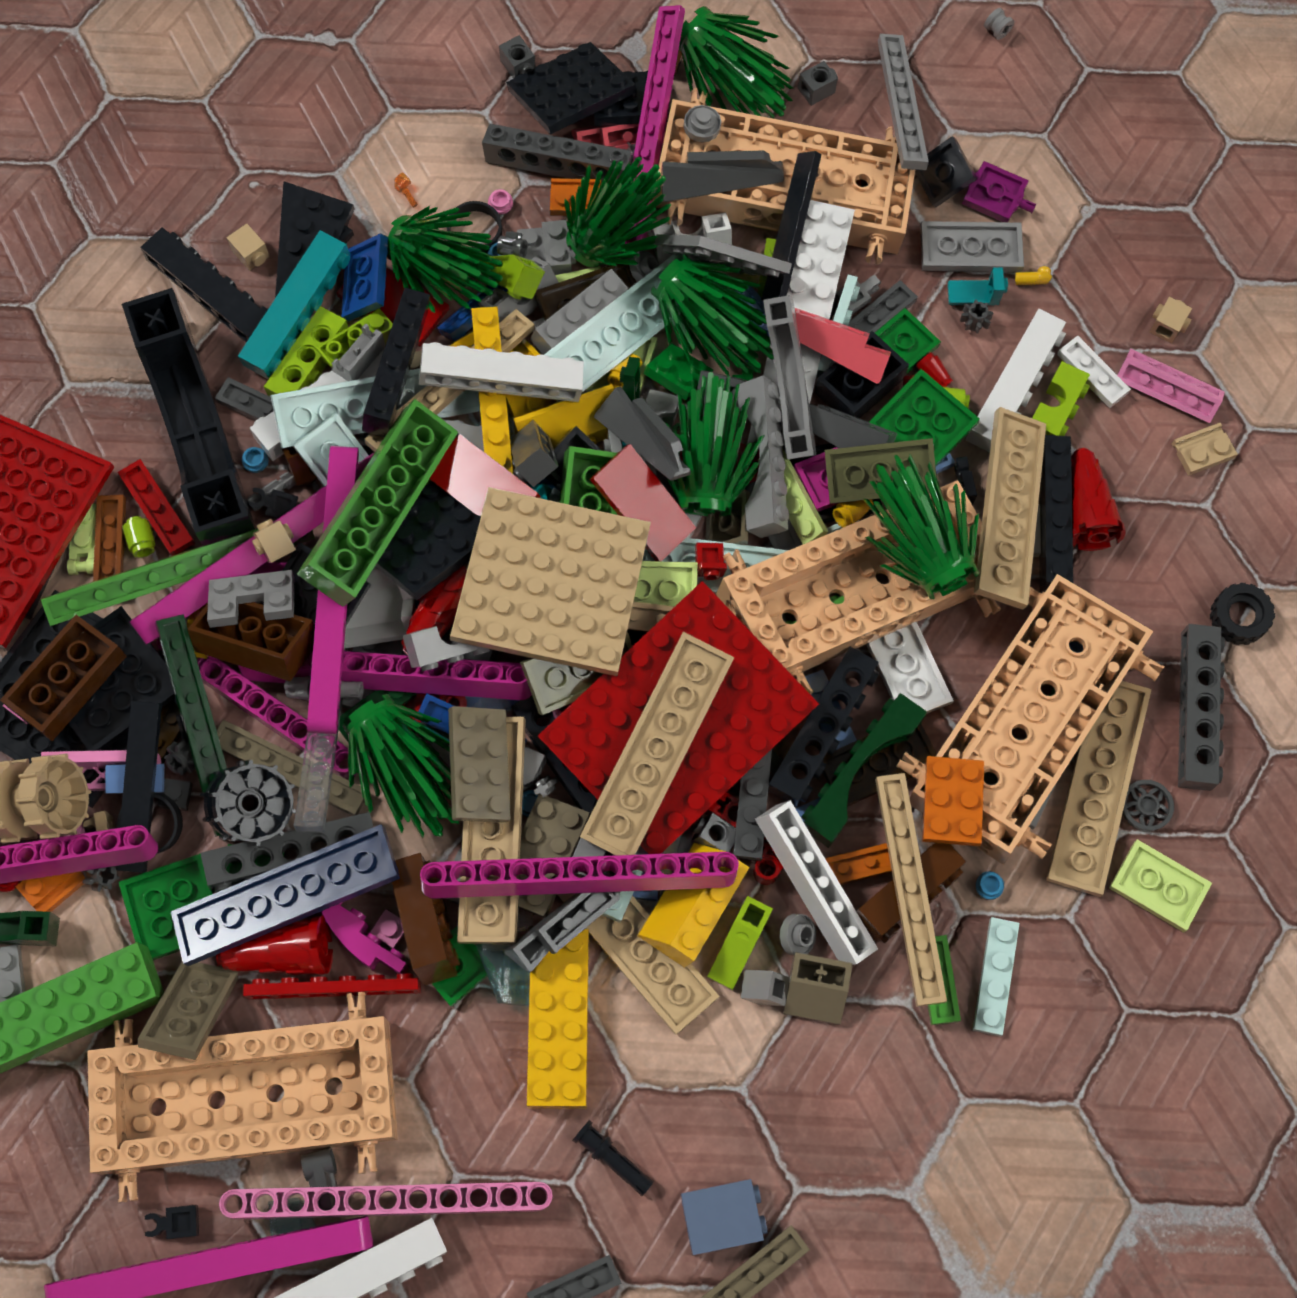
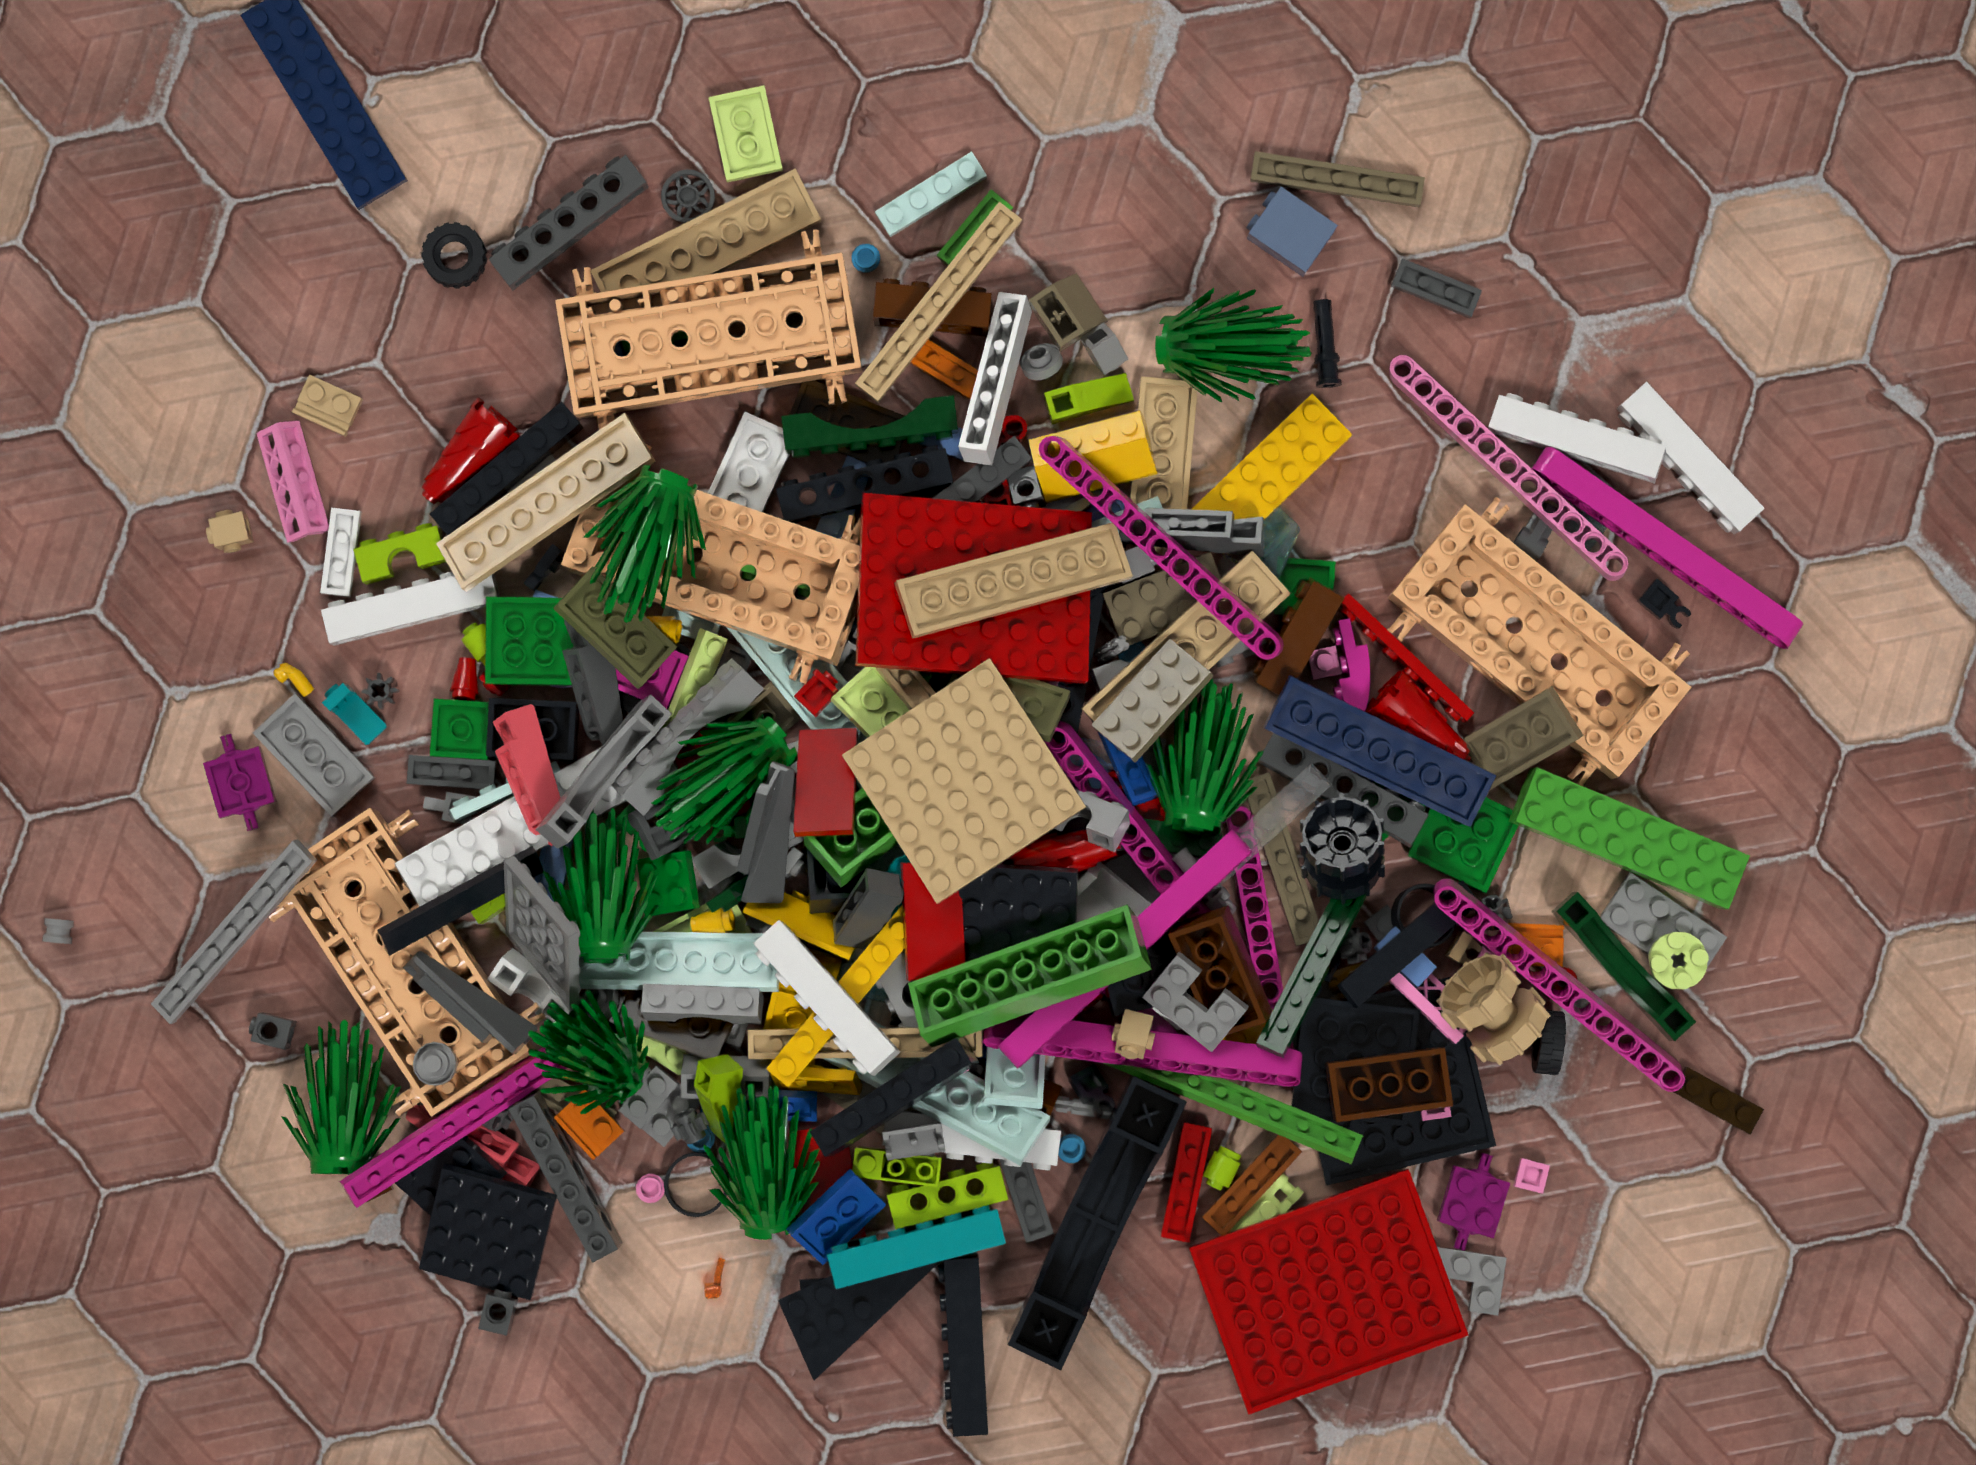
camera: 135 degrees left, 15 degrees up
tan brick [226,223,270,271] -> none
black plate [915,136,977,207] -> none
orange plate [922,756,984,847] -> none
none -> green plant [1155,288,1312,402]

